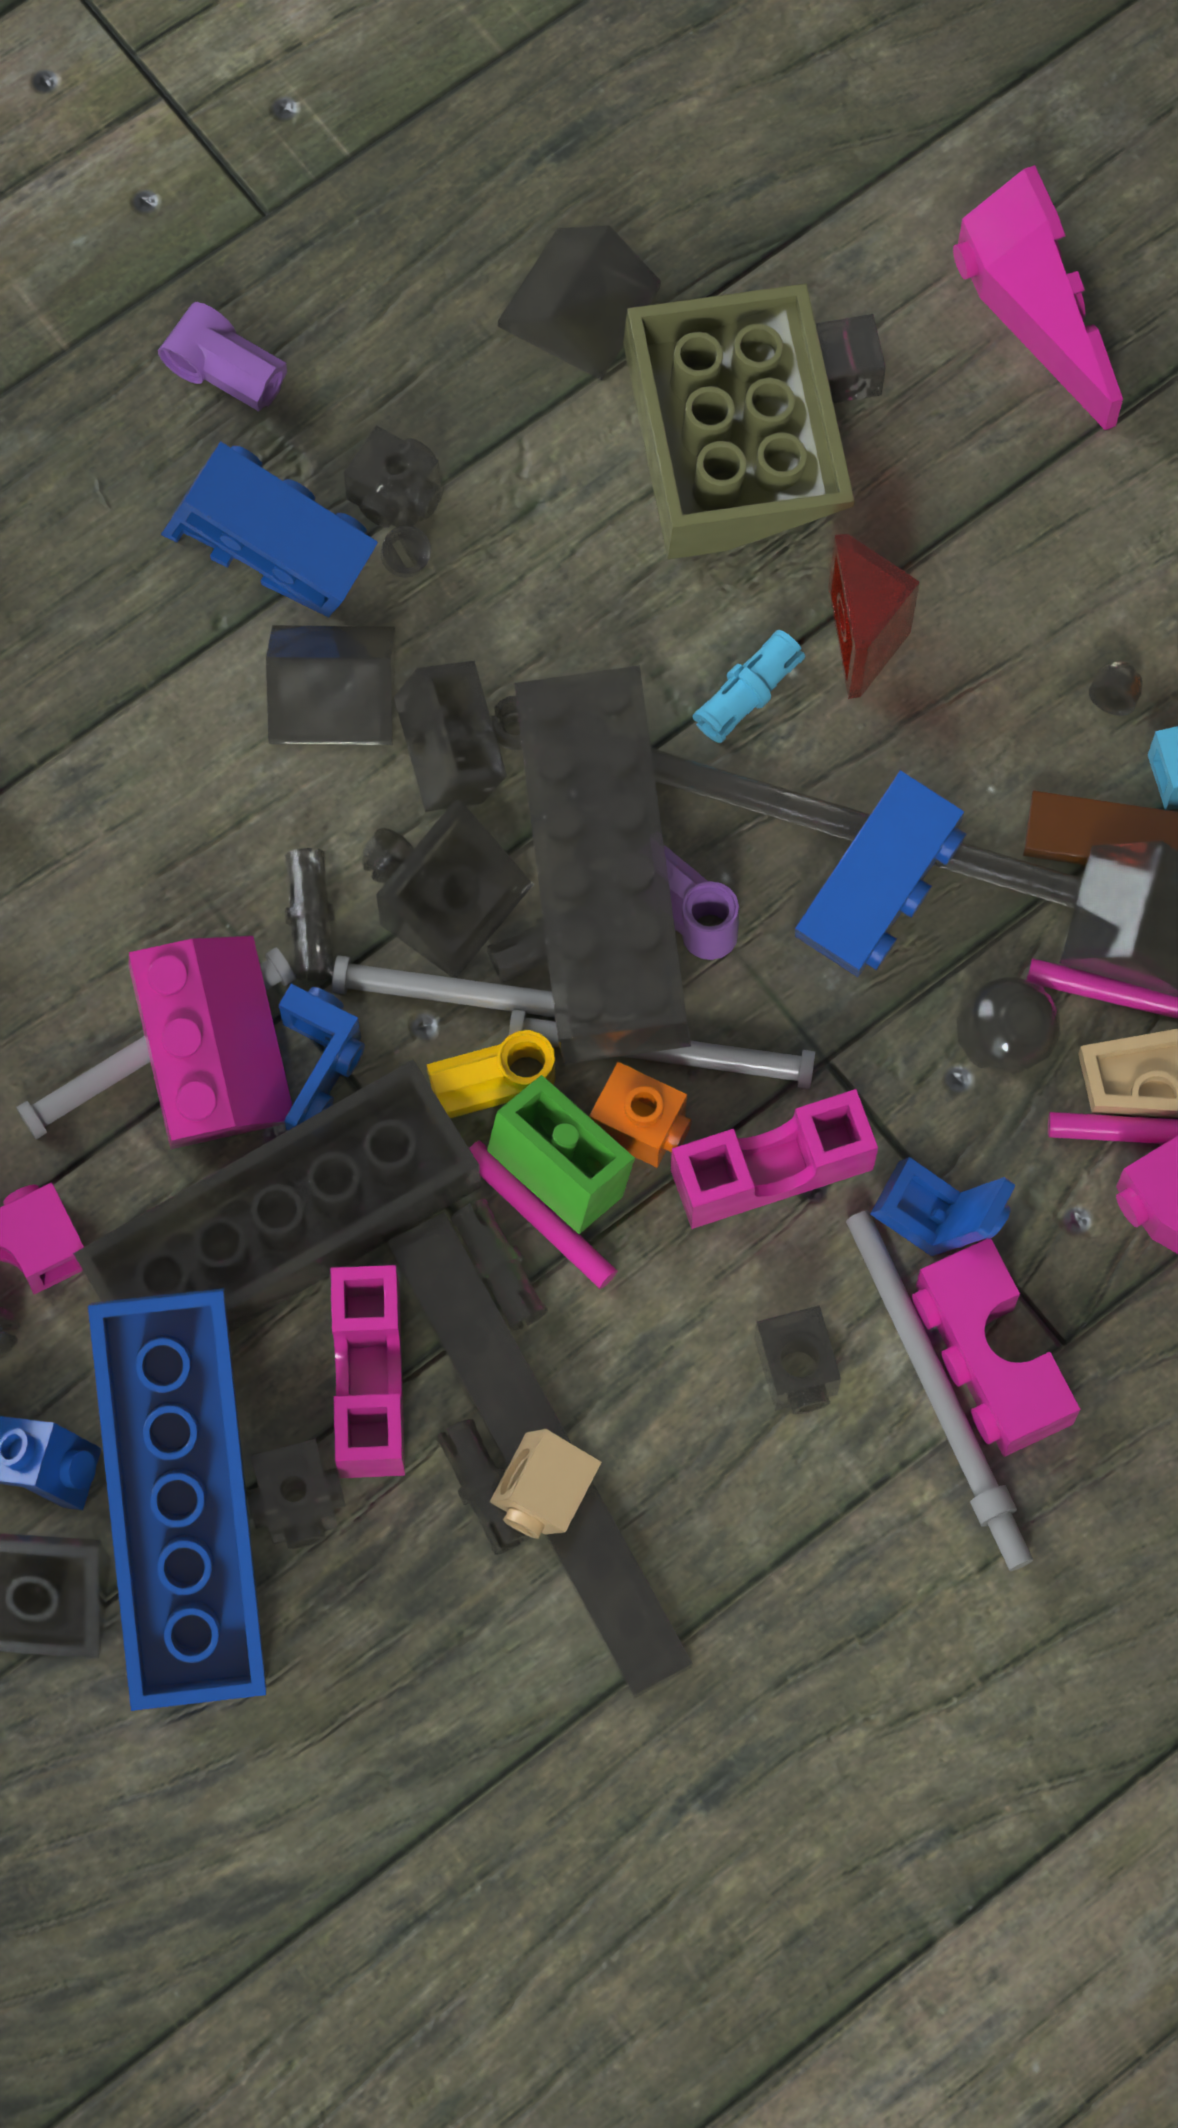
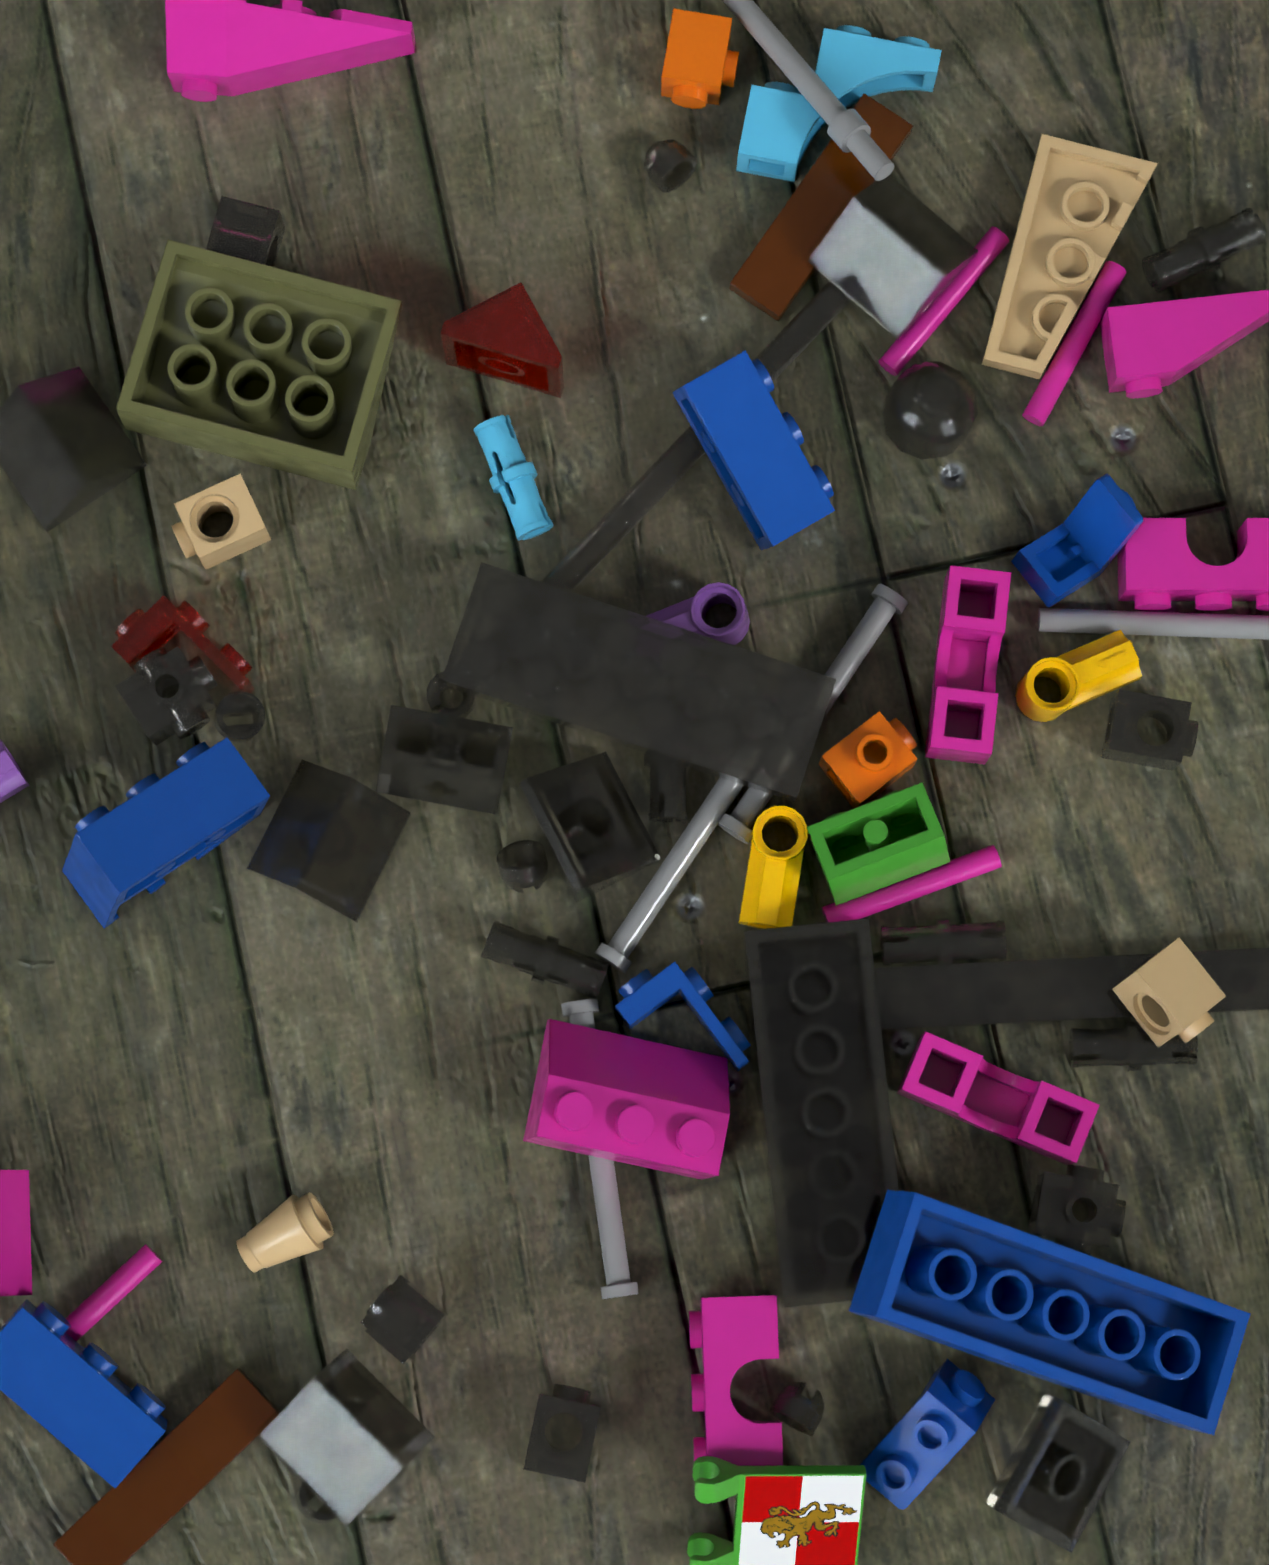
camera: 65 degrees left, 10 degrees up
none -> clear red bracket [111,595,255,698]
none -> tan brick [171,473,271,570]
none -> yellow piece [1015,629,1142,722]

